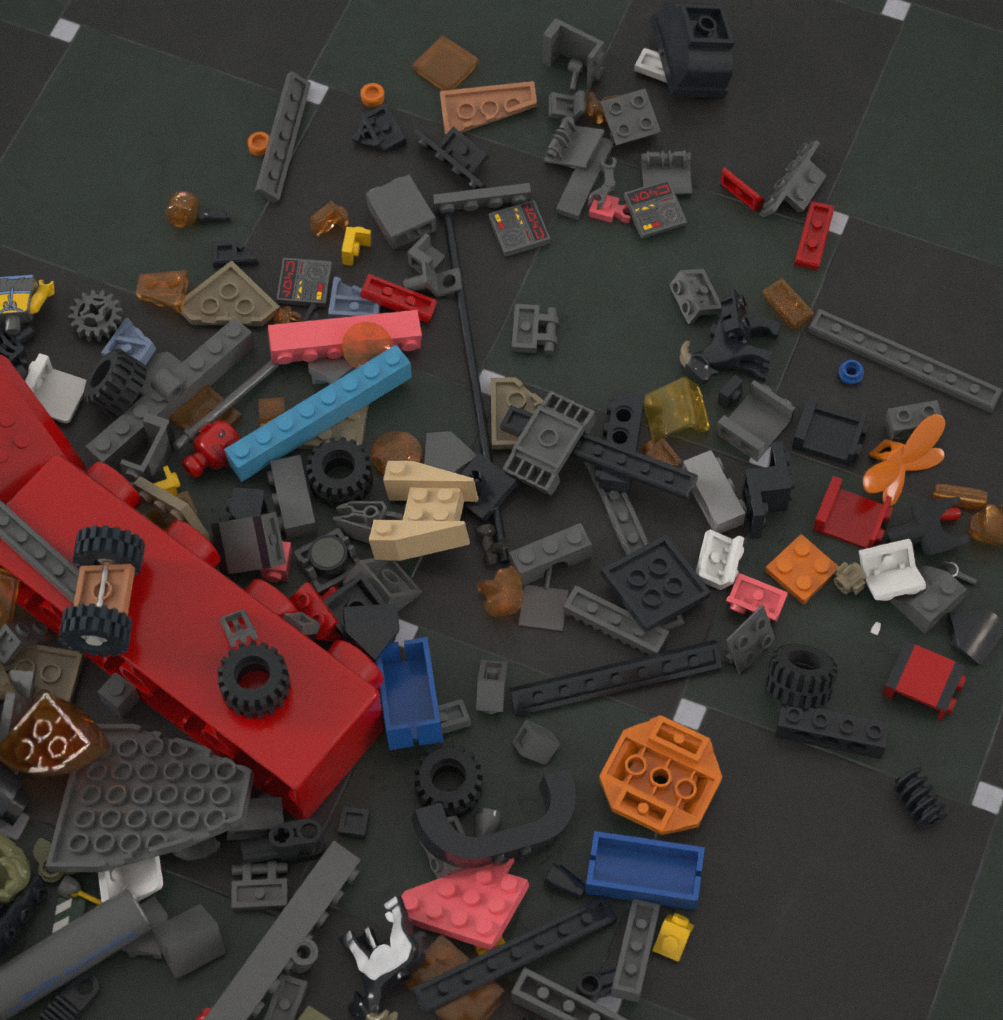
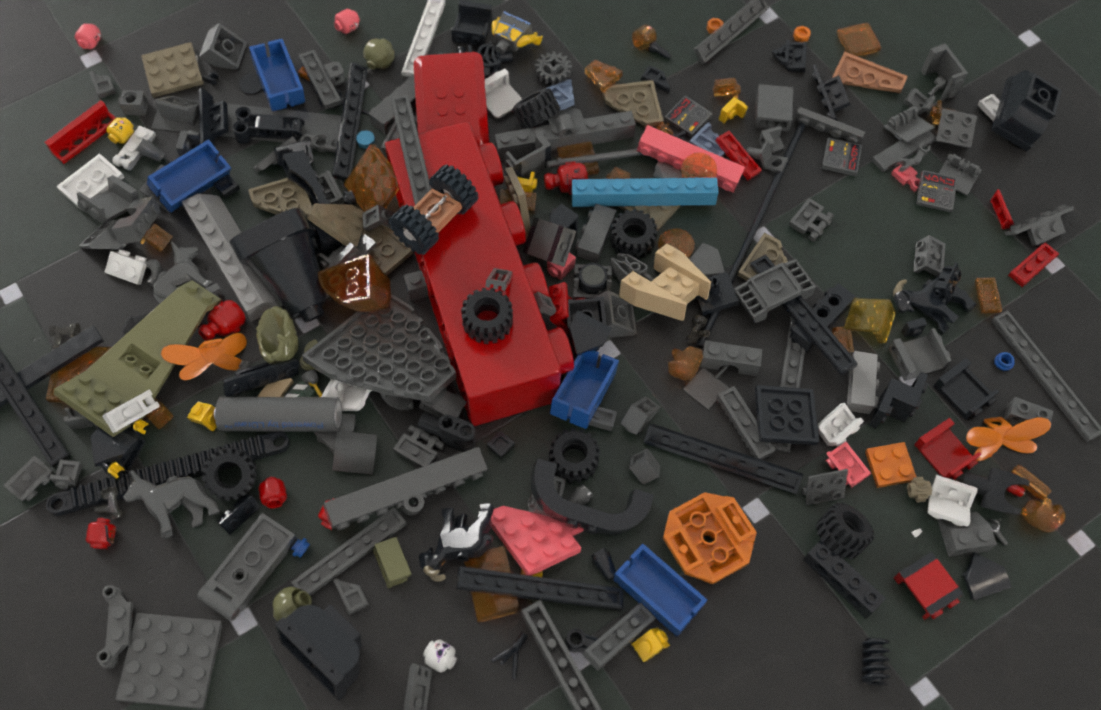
camera: 30 degrees right, 0 degrees up
none -> tan tile [257,378,294,397]

